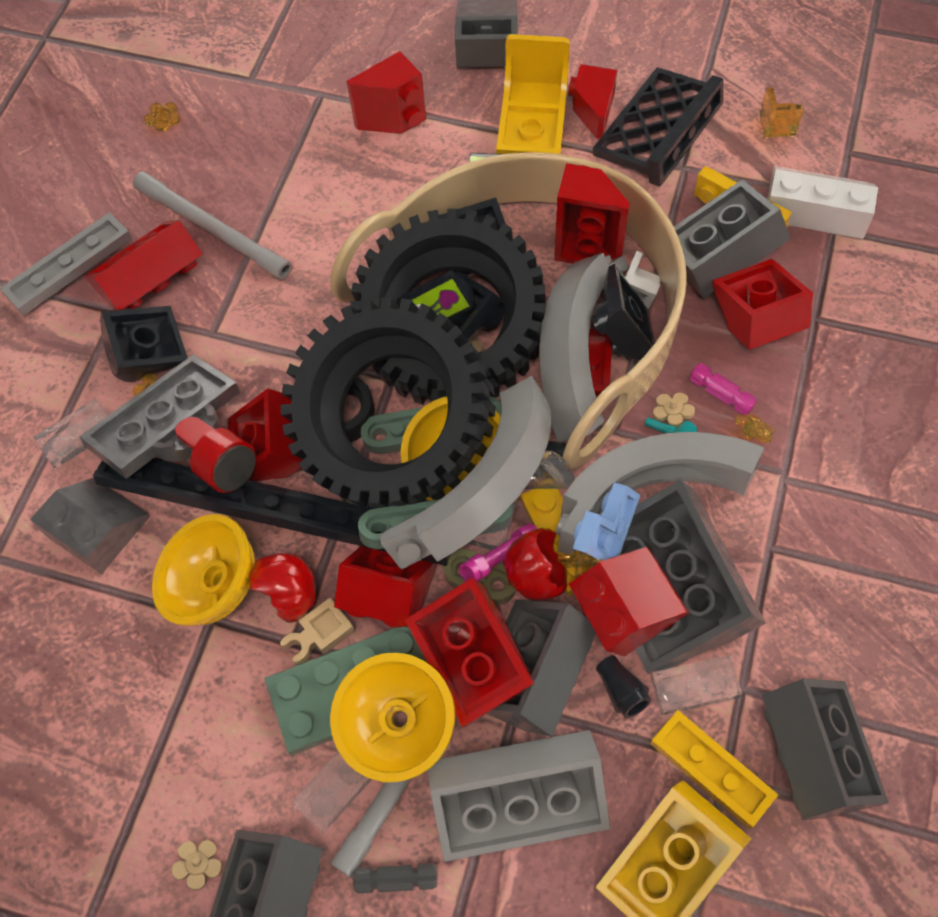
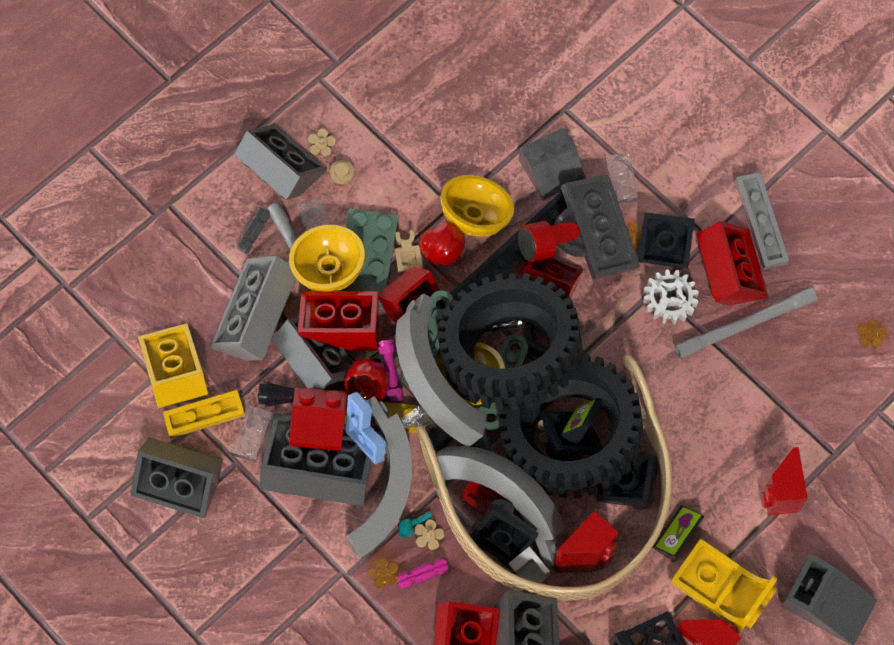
camera: 115 degrees right, 5 degrees up
none -> tan plate [329,160,354,184]
none -> white gear [643,269,699,325]

